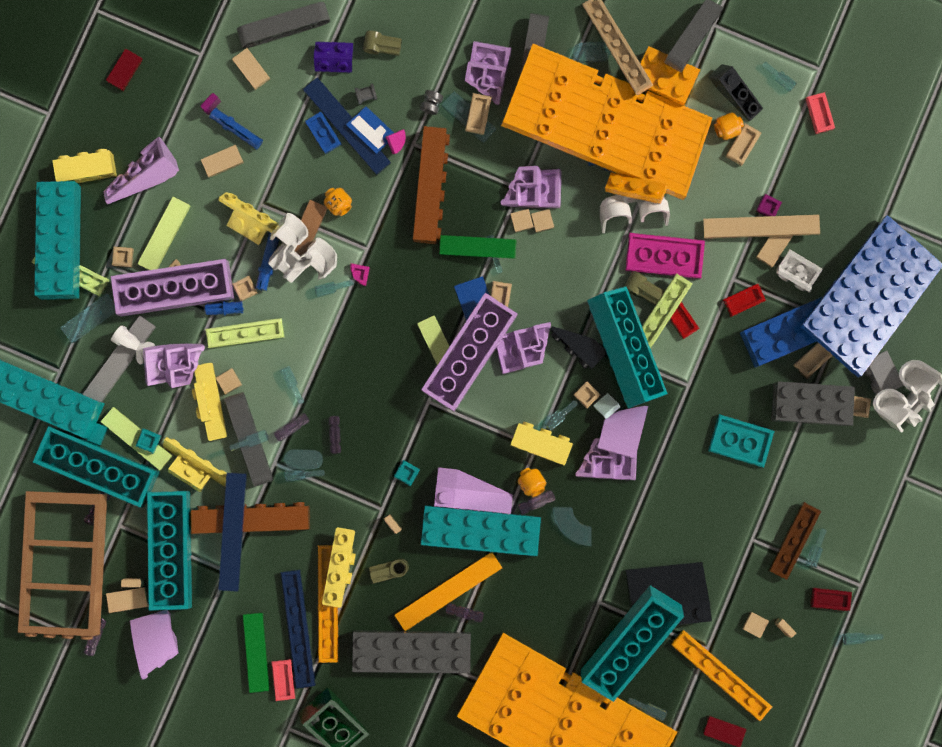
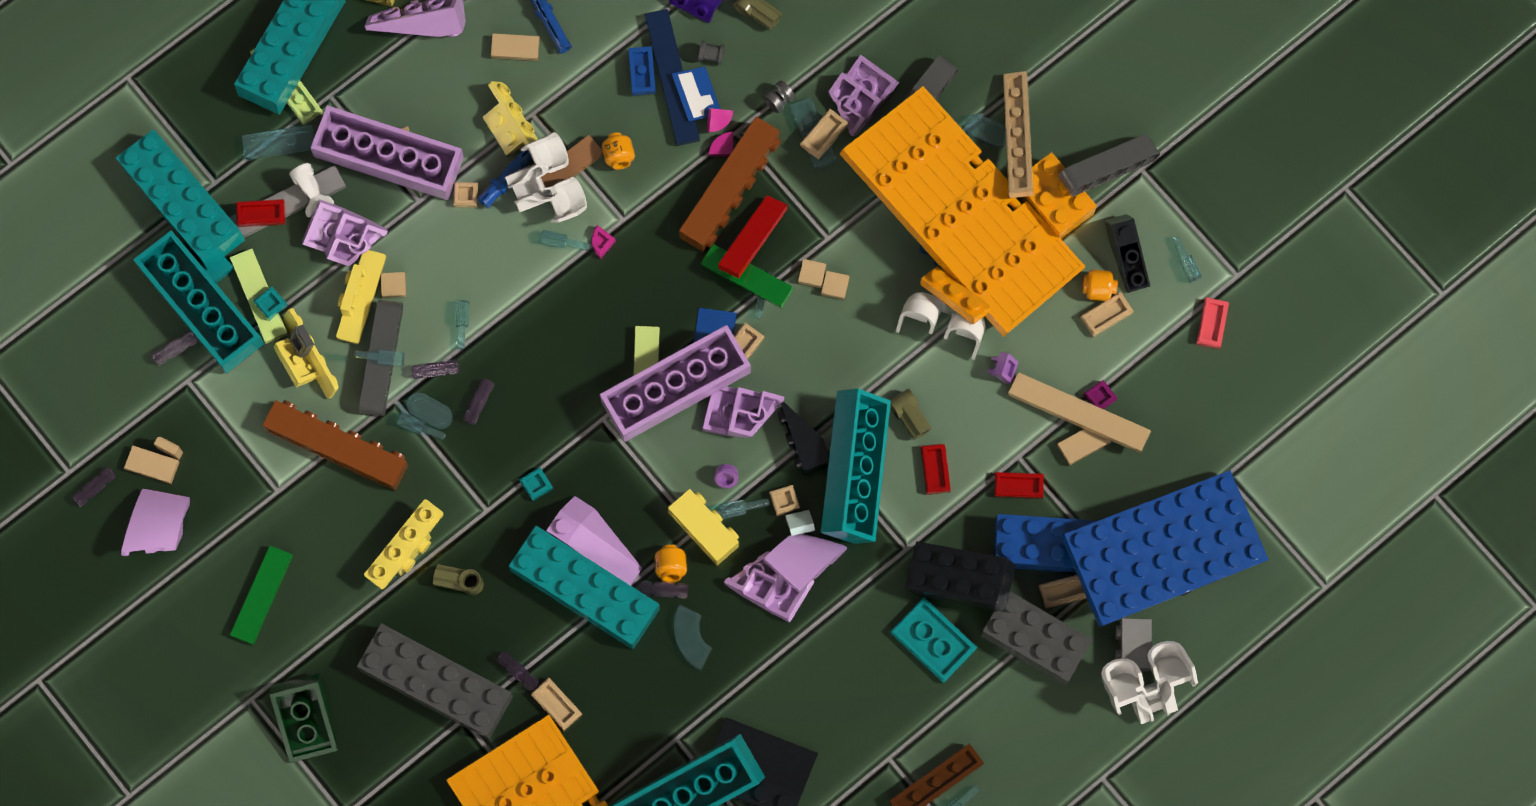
camera: 30 degrees right, 10 degrees down
medium nougat window [18,491,107,640] -> none
tan tile [112,246,134,268] -> none
yellowish green tile [138,197,191,270] -> none
teal brick [147,491,192,610] -> none
blue axle [205,301,244,316] -> none
yellowish green tile [205,318,285,348] -> none
dark blue tile [219,473,247,591] -> none
coral tile [272,659,295,701] -> none
dark blue tile [281,570,316,689] -> none
light orange tile [318,545,338,663] -> none
tan tile [384,515,402,534] -> none
light orange tile [395,552,502,631] -> none
lavender slope [501,166,561,208] -> none
dark pink tile [625,233,705,279] -> none
yellowish green tile [642,273,693,348] -> none
white bracket [777,249,822,292] -> none
tan tile [853,396,871,418] -> none
none -> red tile [236,199,286,227]
none -> dark grey tile [289,325,315,358]
none -> tan tile [531,678,582,731]
none -> dark pink tile [709,132,733,157]
none -> medium lavender tile [714,464,739,488]
none -> red tile [718,195,787,278]
none -> black brick [905,541,1016,612]
none -> medium lavender tile [987,352,1019,384]

